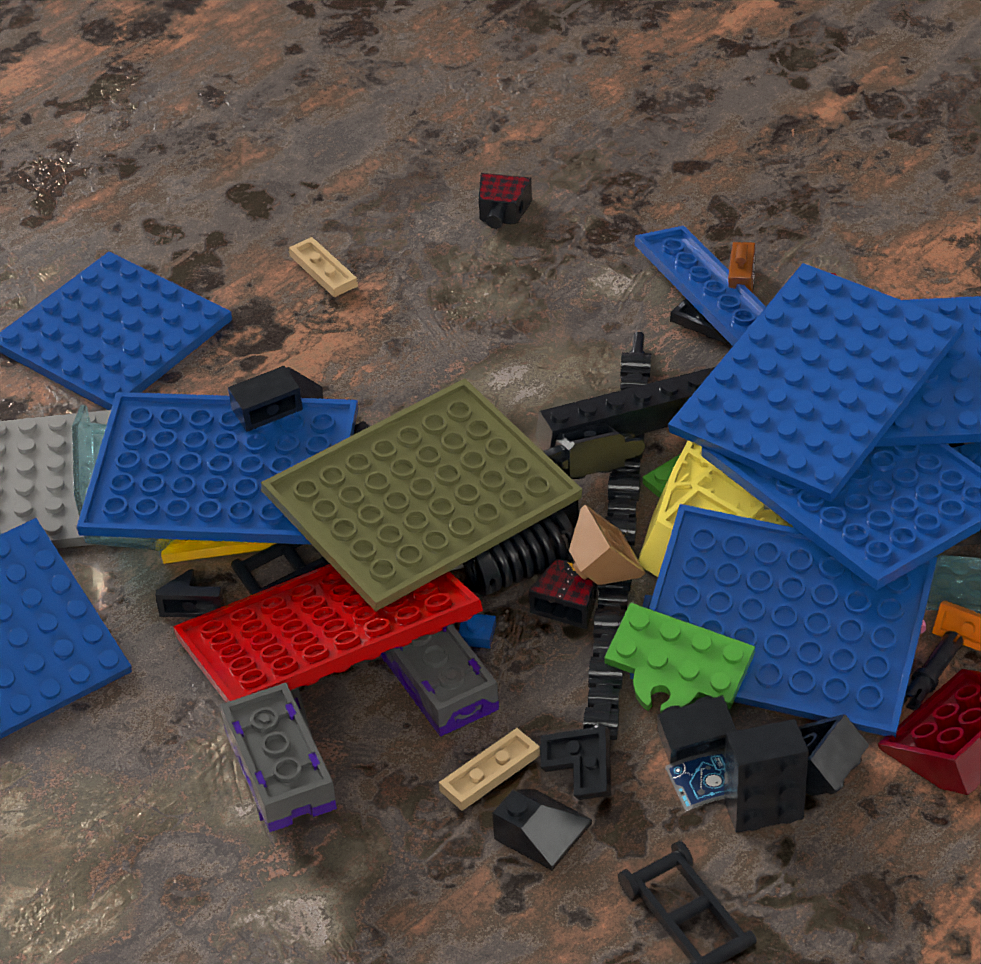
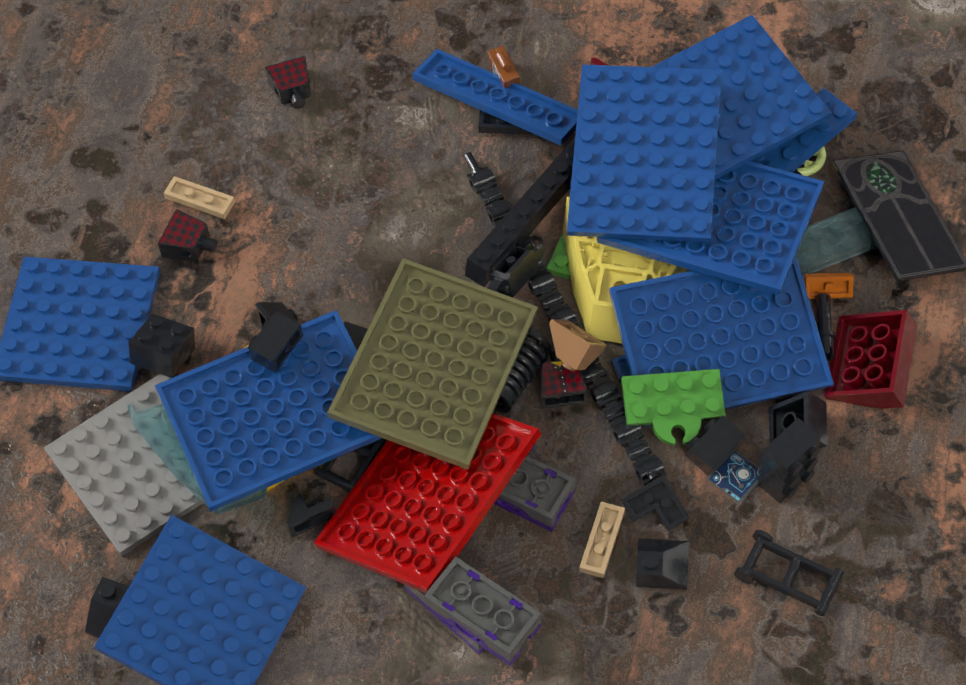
camera: 30 degrees left, 15 degrees up
none -> black brick [129,314,195,378]
none -> black torso [158,209,218,261]

